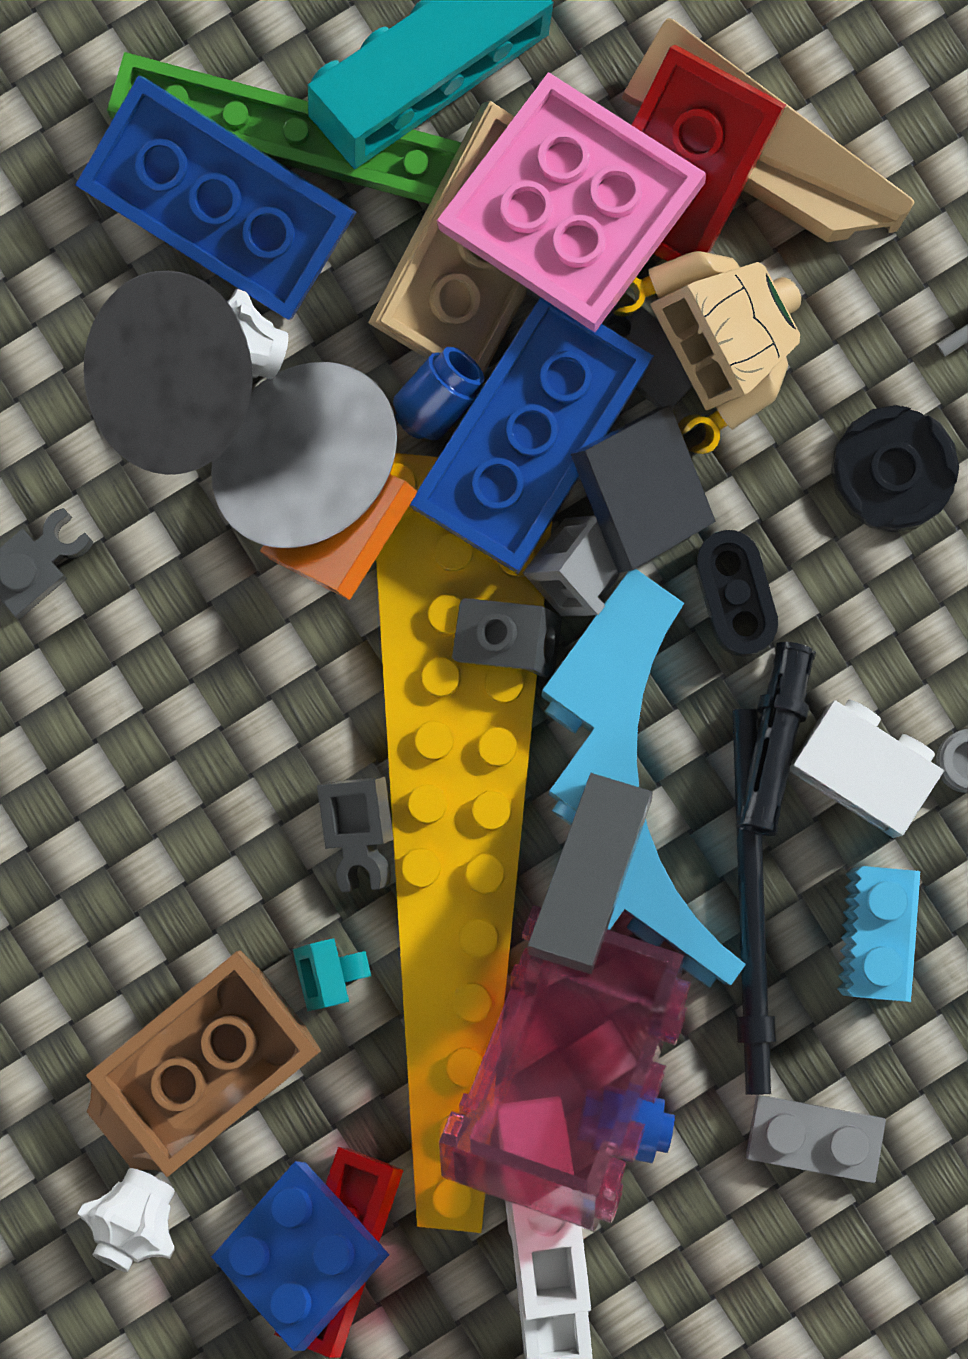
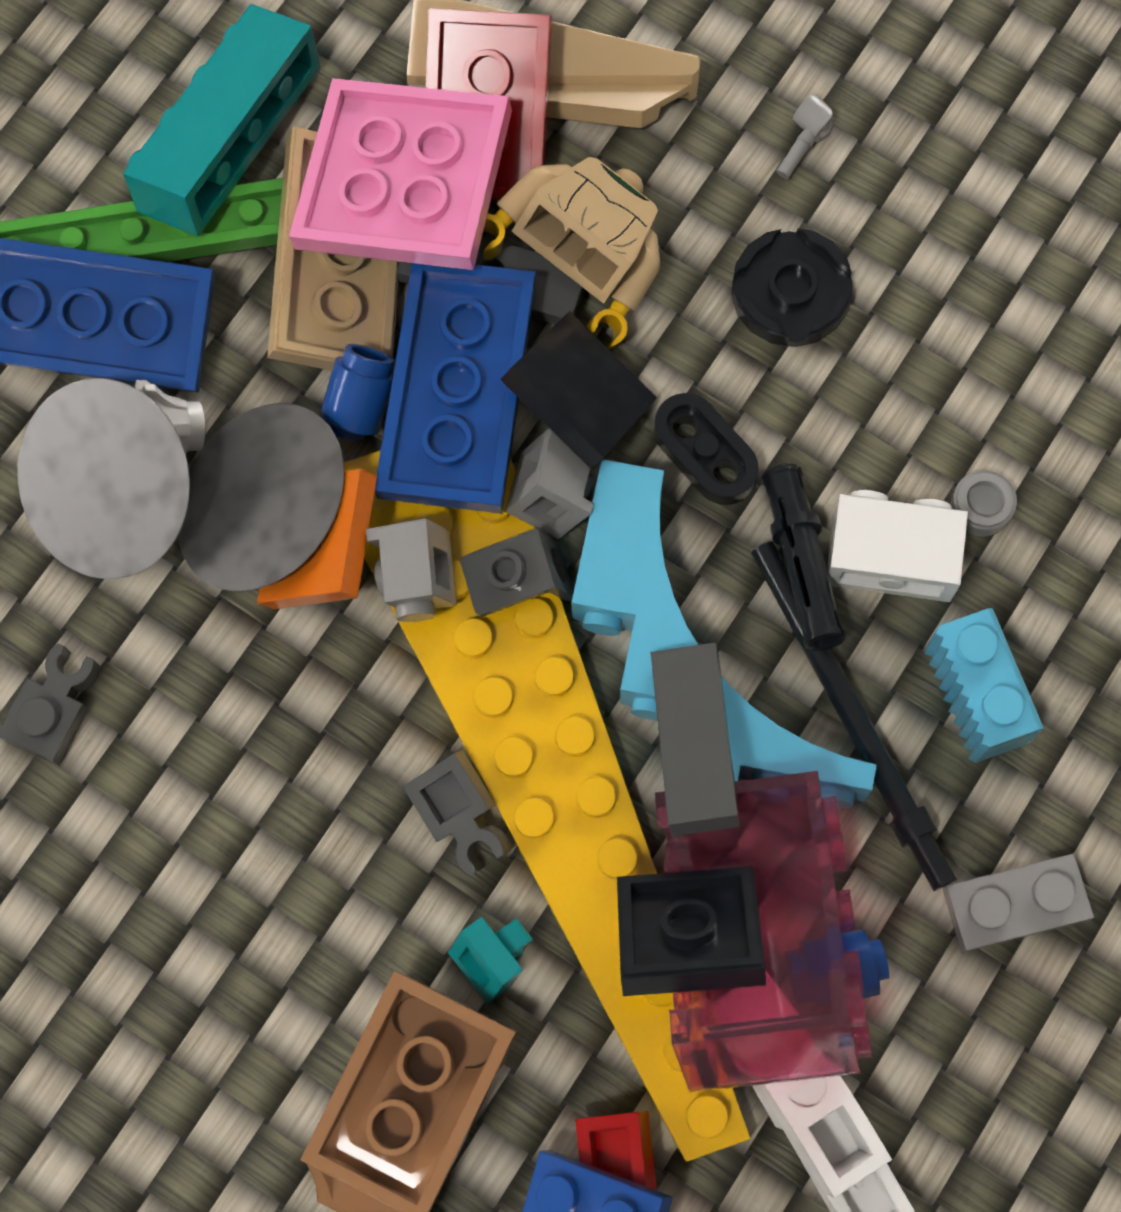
camera: 20 degrees left, 10 degrees down
none -> light grey brick [366,518,457,622]
none -> black tile [617,866,766,996]

